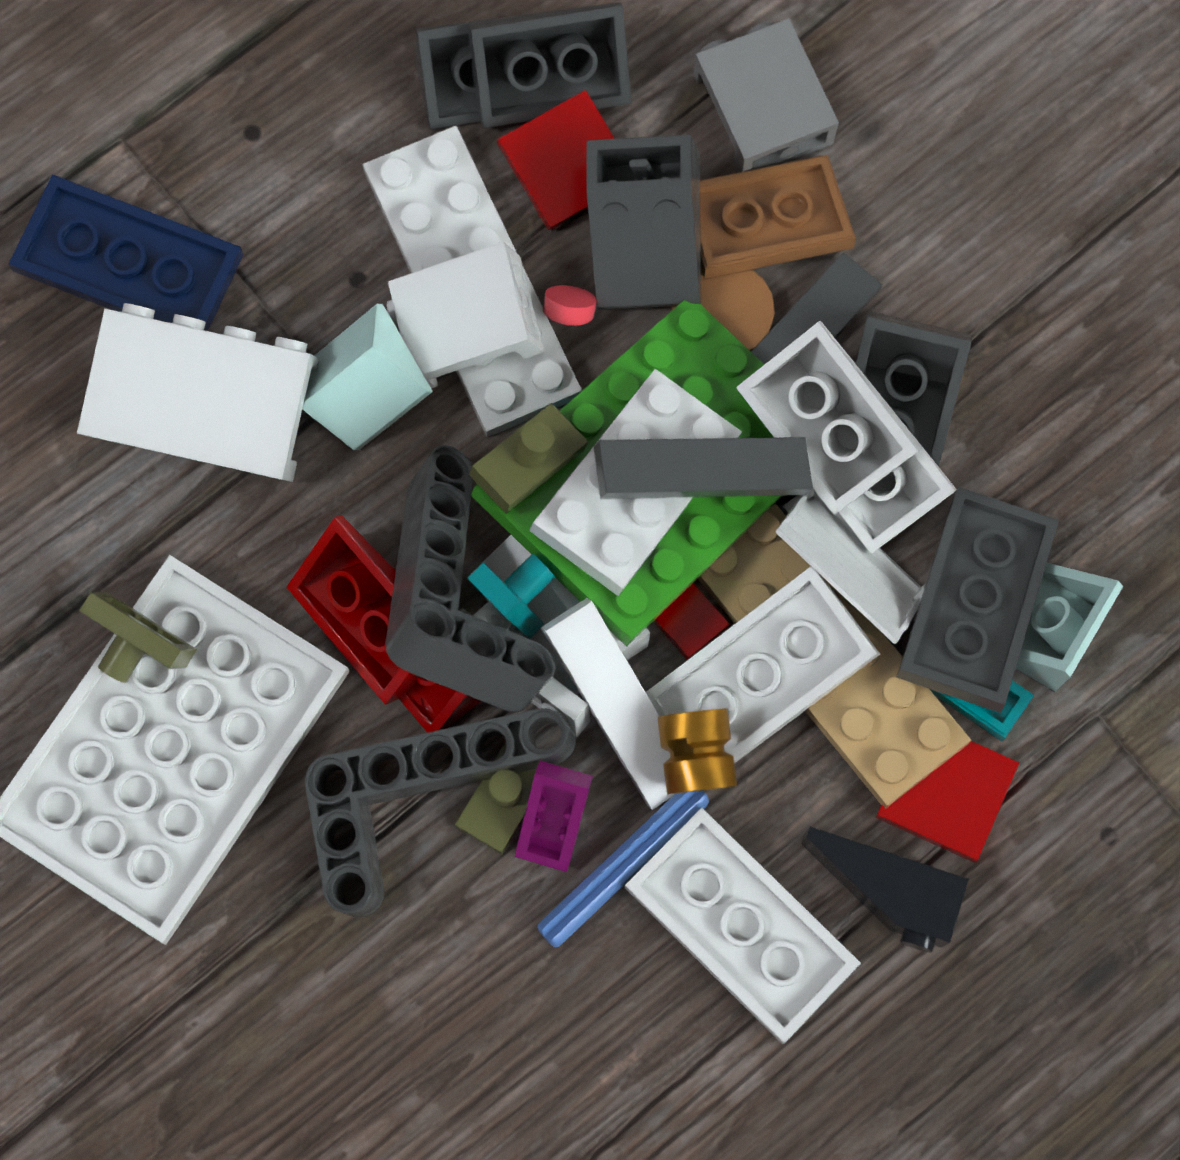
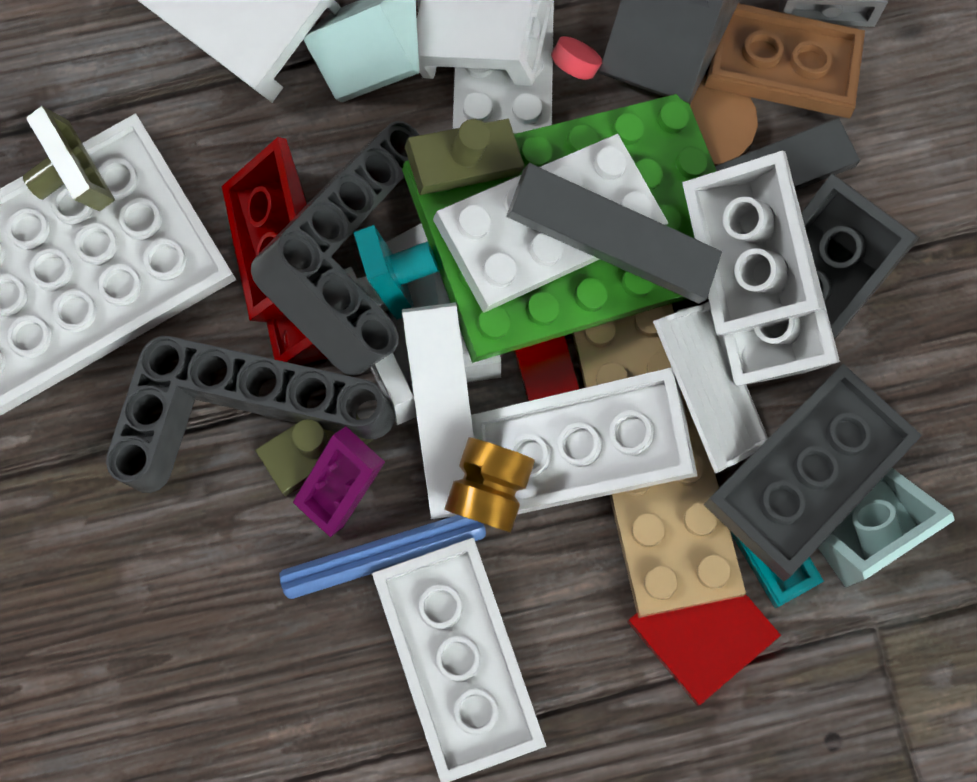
camera: 30 degrees right, 0 degrees up
black slope [801,827,969,952] -> none

